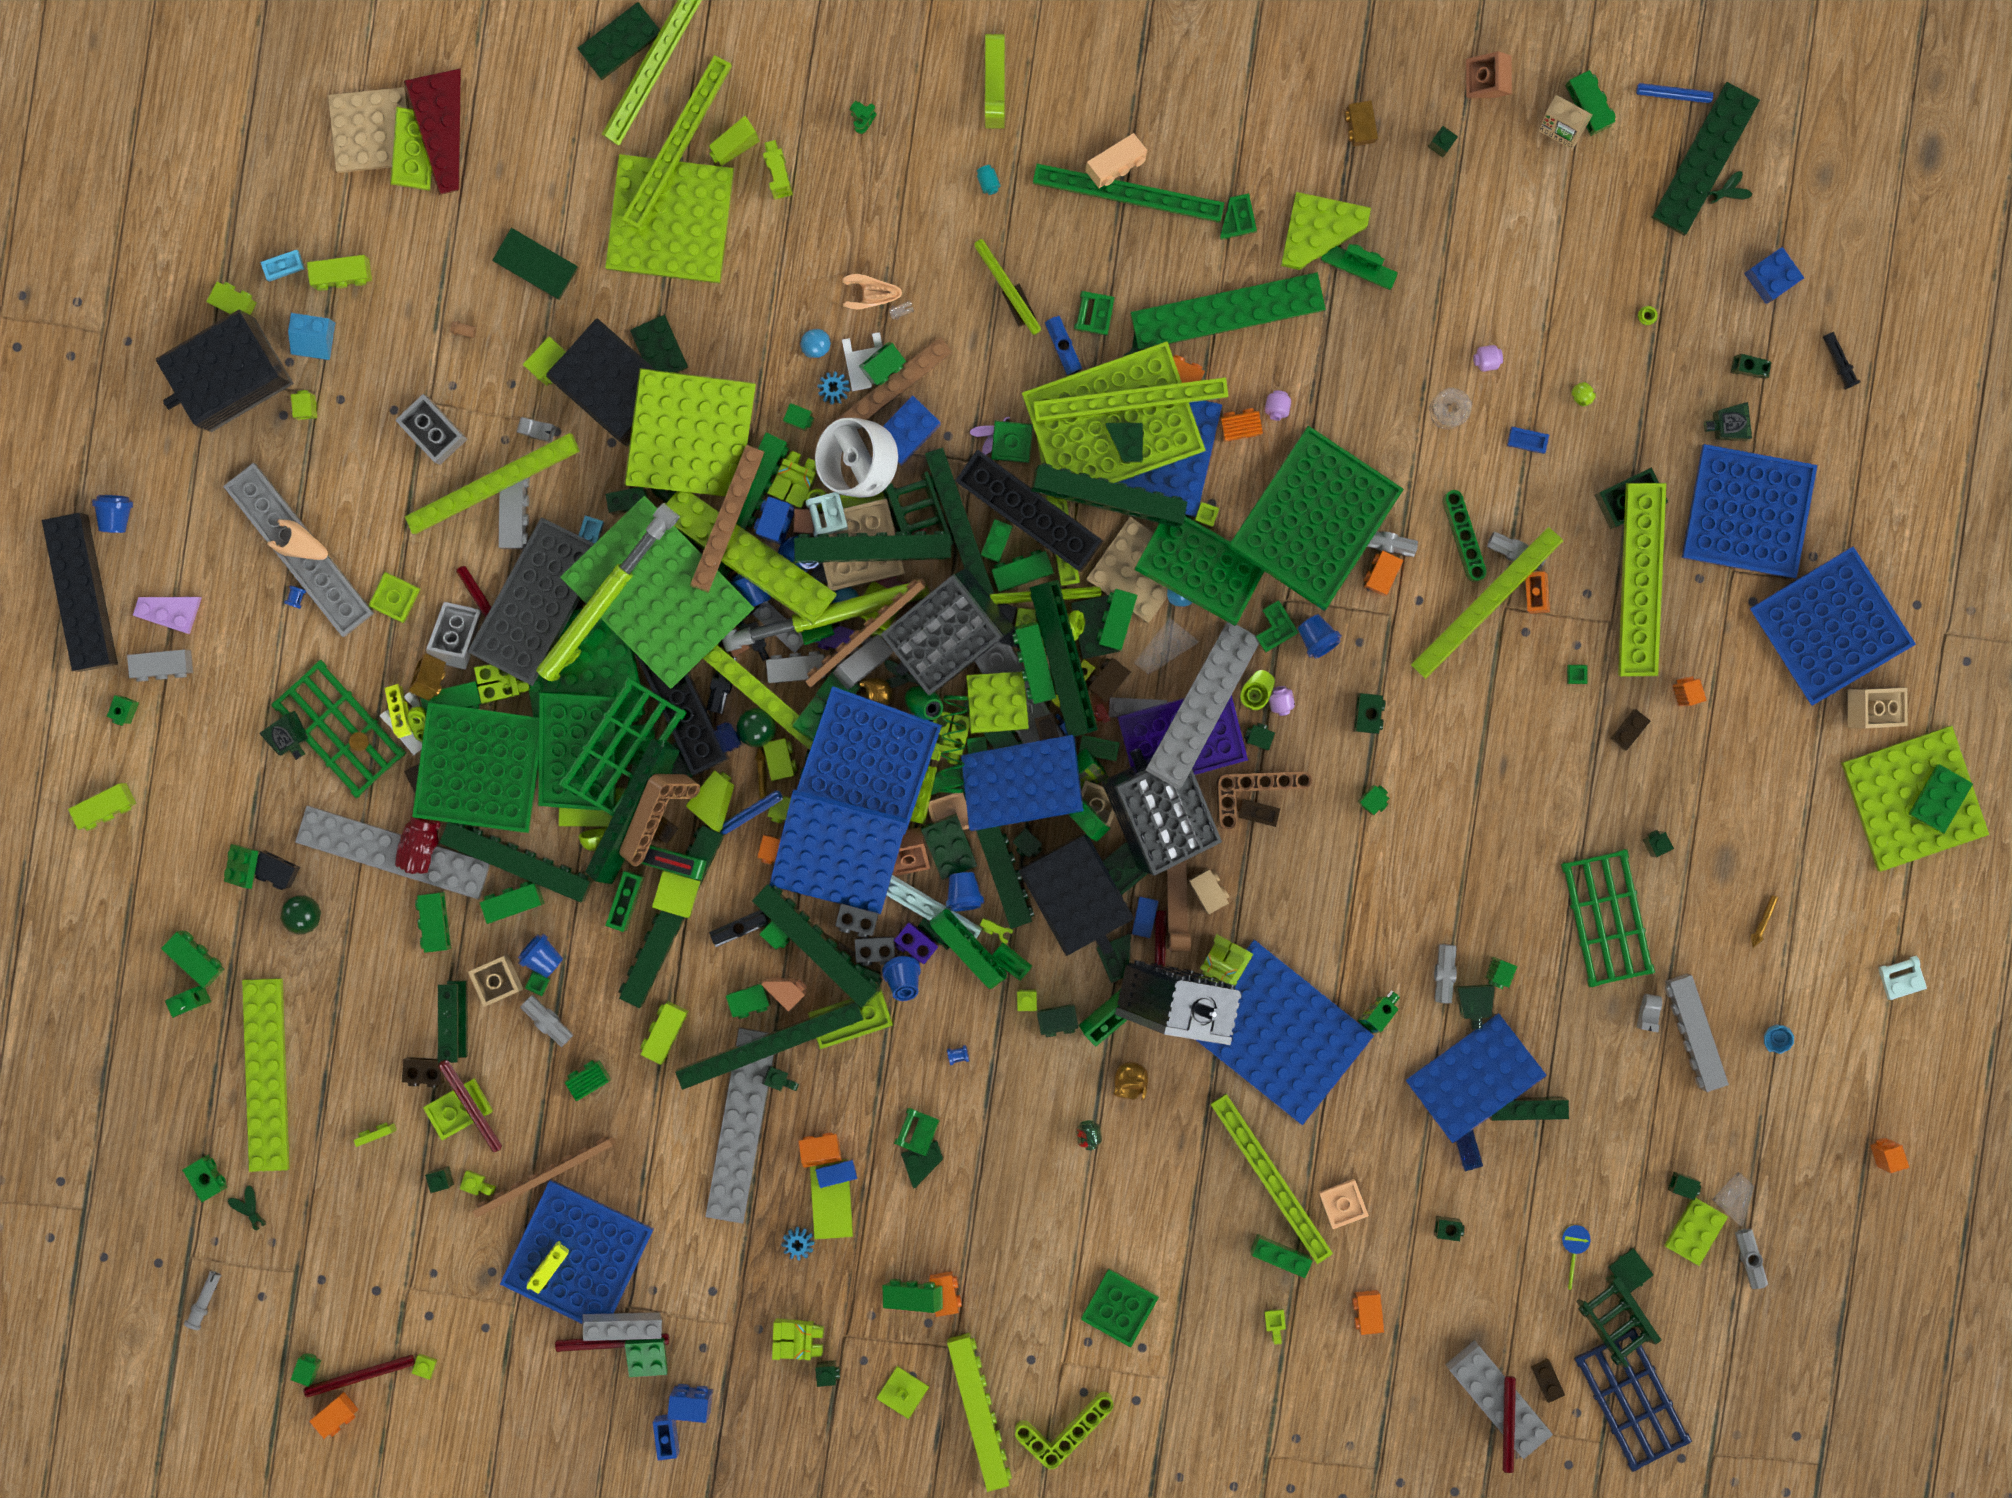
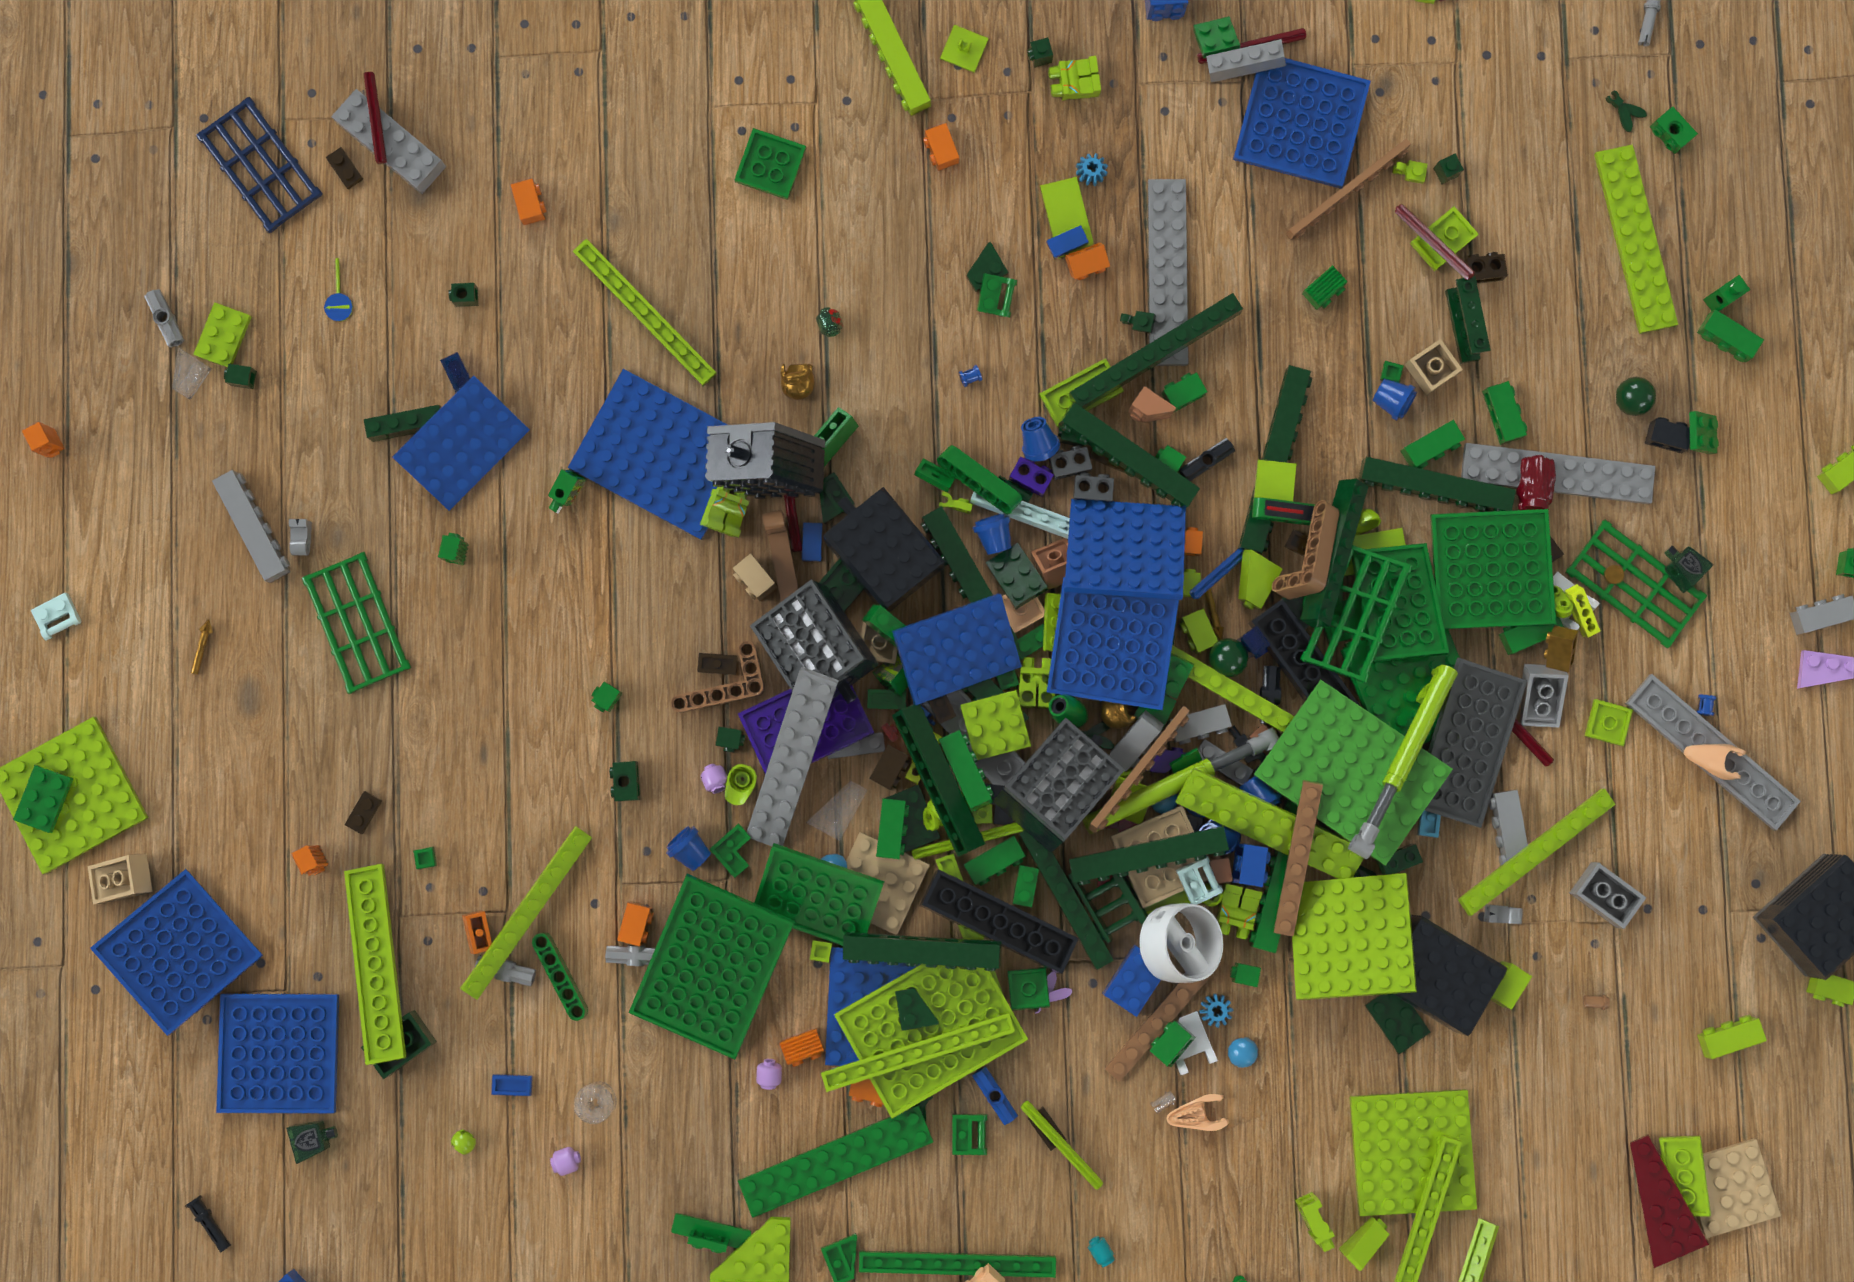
camera: 165 degrees right, 5 degrees down
medium azure plate [260,250,305,282] -> none
dark azure slope [288,313,335,360] -> none
lime brick [291,390,317,420] -> none
lime plate [354,1122,397,1147] -> none
lime hips [474,664,530,704] -> none
dark green tile [492,227,579,300] -> none
light grey piece [520,995,573,1047] -> none
neon yellow piece [527,1241,569,1294] -> none
green brick [605,870,645,932] -> none
lime brick [640,1001,689,1065] -> none
green brick [882,1279,943,1313] -> none
green piece [939,695,968,793] -> none
dark green brick [1012,828,1042,858] -> none
lime beam [1015,1392,1113,1469] -> none
lime brick [1017,989,1037,1011] -> none
clear green brick [1037,1004,1079,1038] -> none
green brick [1250,1234,1313,1278] -> none
lime plate [1264,1309,1286,1345] -> none
light nougat plate [1318,1179,1369,1229] -> none
light grey piece [1434,944,1457,1003] -> none
clear green torso [1454,984,1495,1029] -> none
dark green fence [1576,1274,1662,1368] -> none
dark green piece [1608,1248,1654,1293] -> none
lime plate [1638,306,1658,325] -> none
dark green brick [1643,830,1674,858] -> none
dark green leg [1731,354,1772,379] -> none
dark azure hair [1764,1024,1794,1054] -> none

